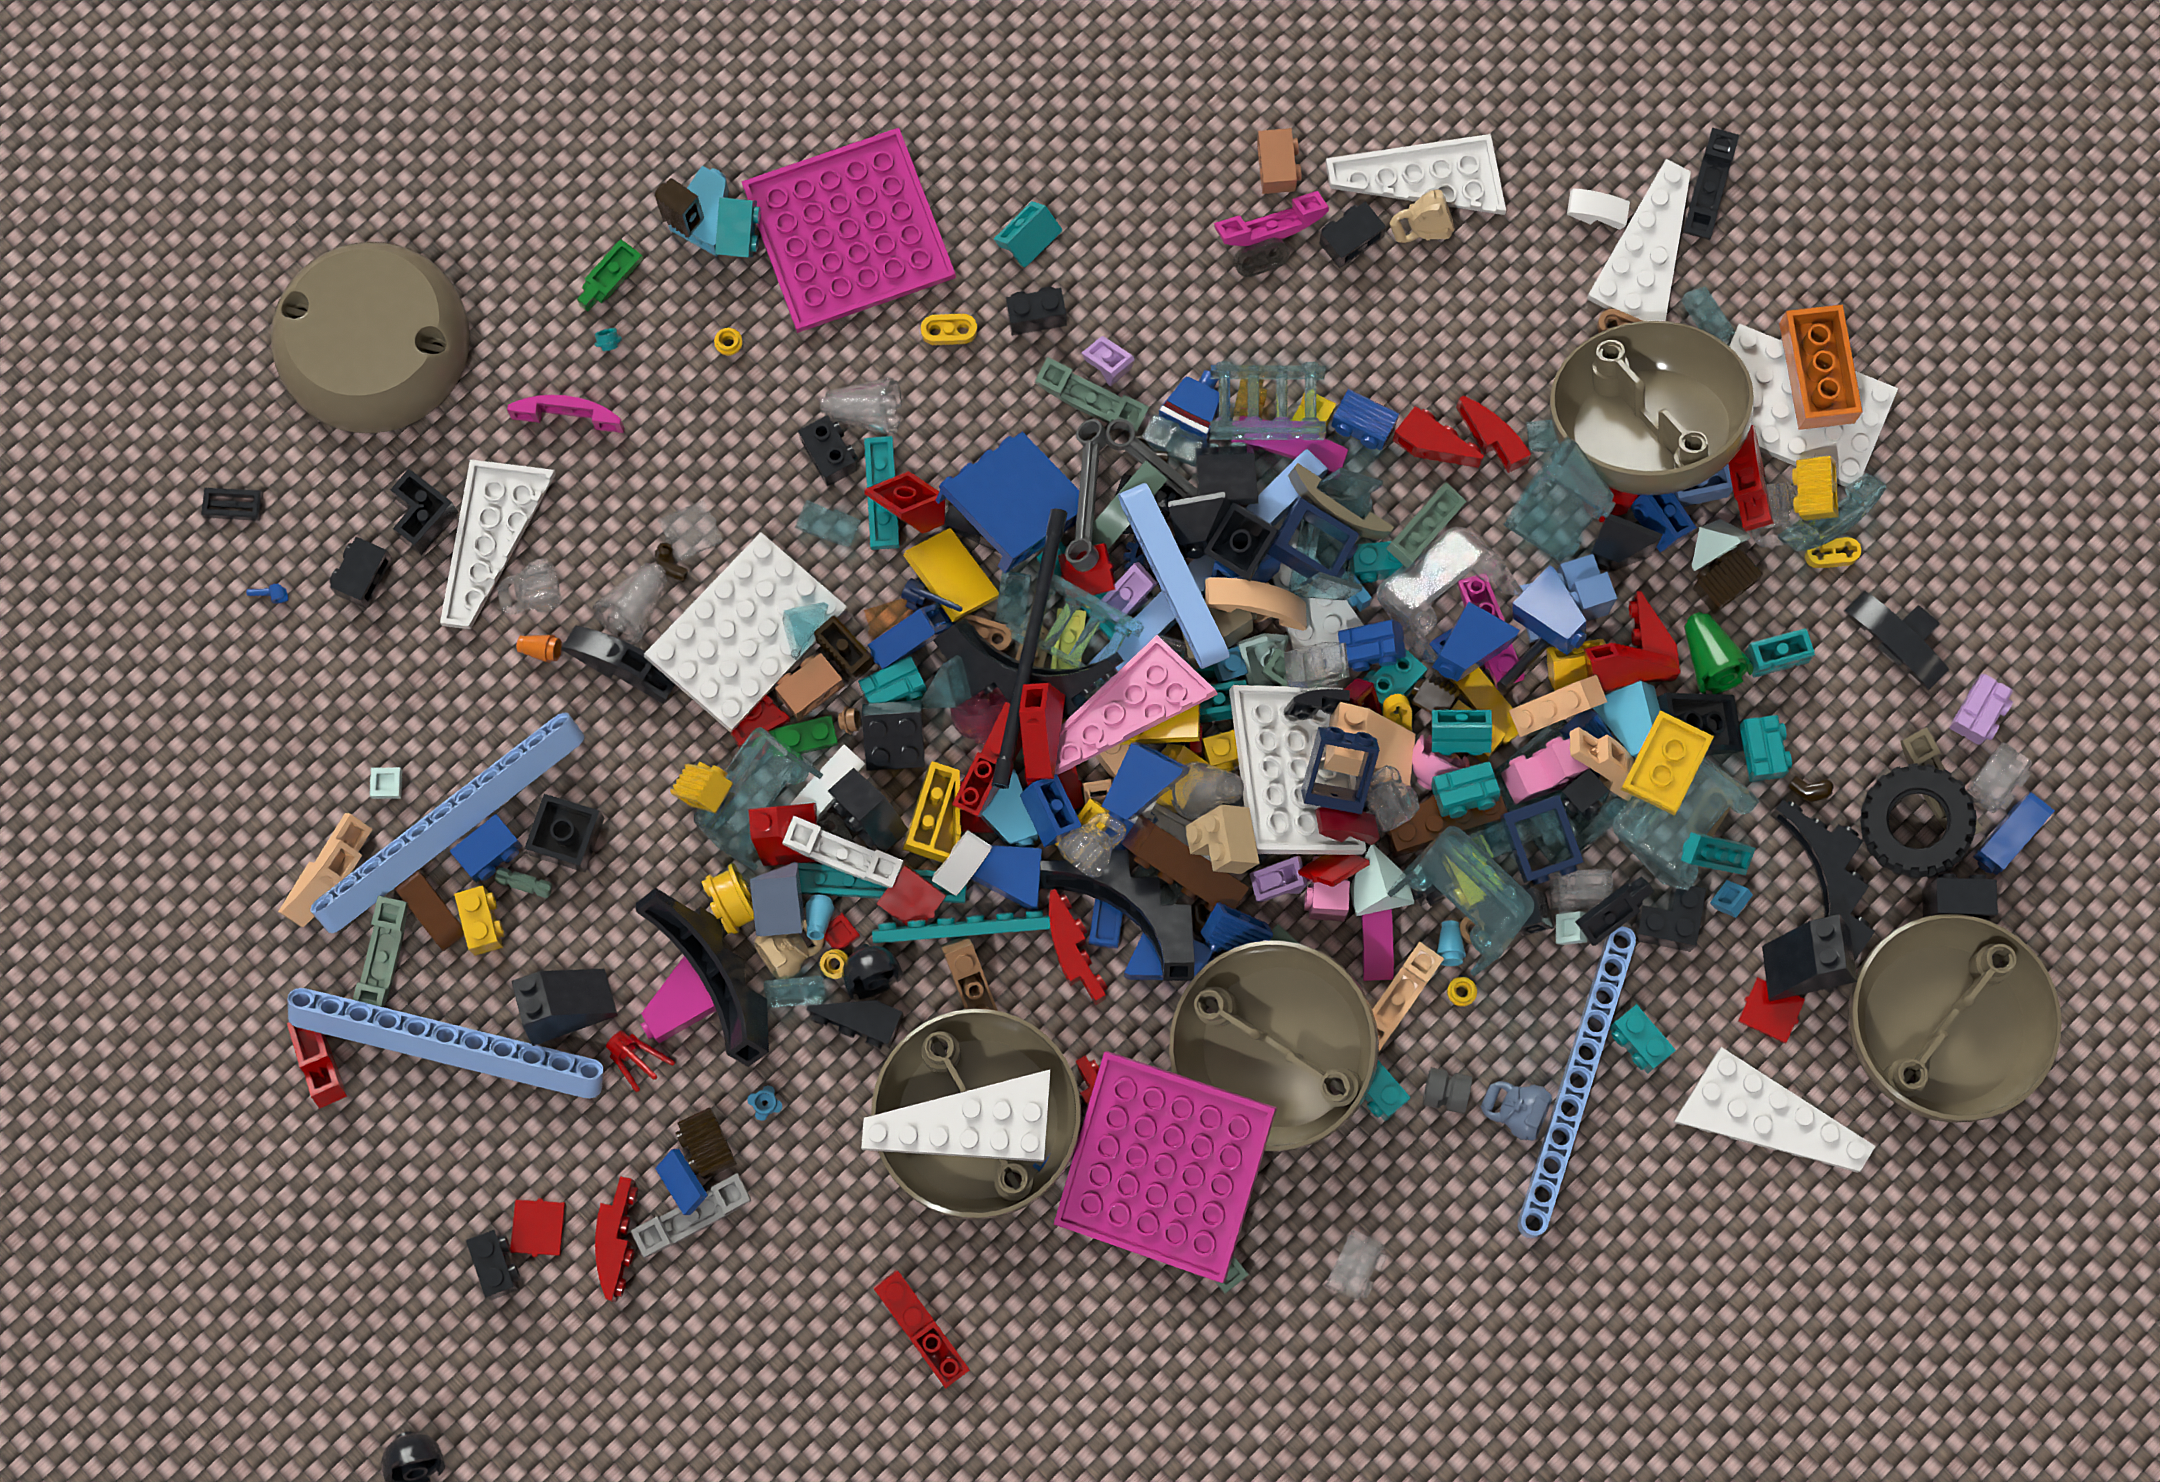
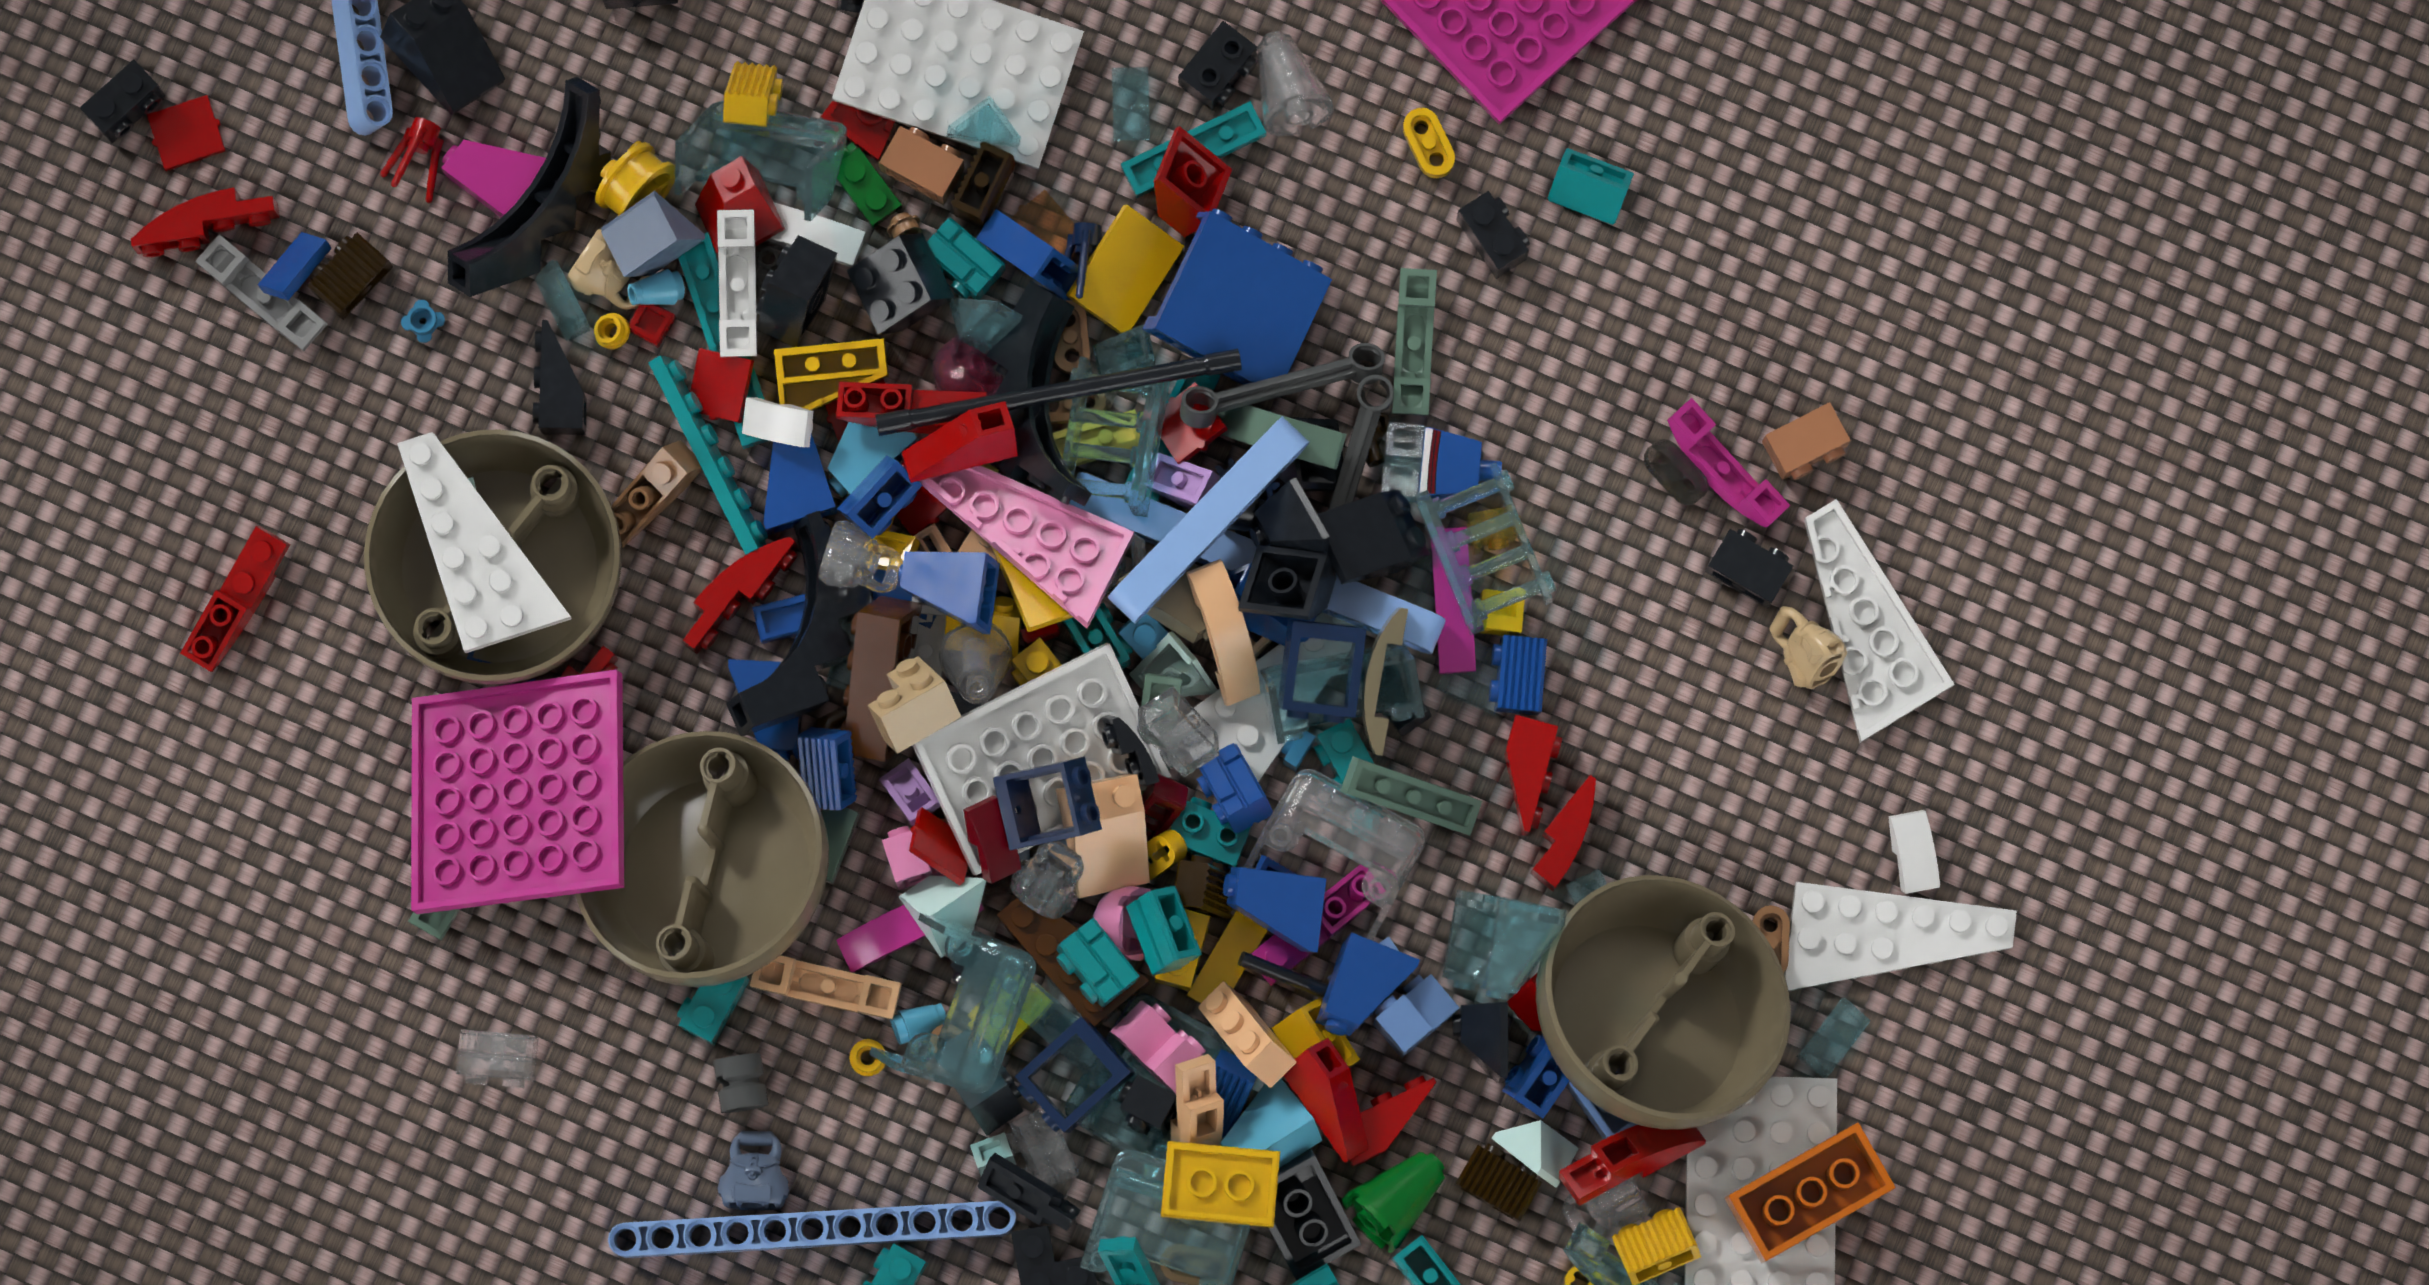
camera: 65 degrees right, 5 degrees up
black cylinder [842,944,904,999] -> none
lavender slope [1081,336,1135,386] -> none
black slope [1683,127,1739,240] -> none

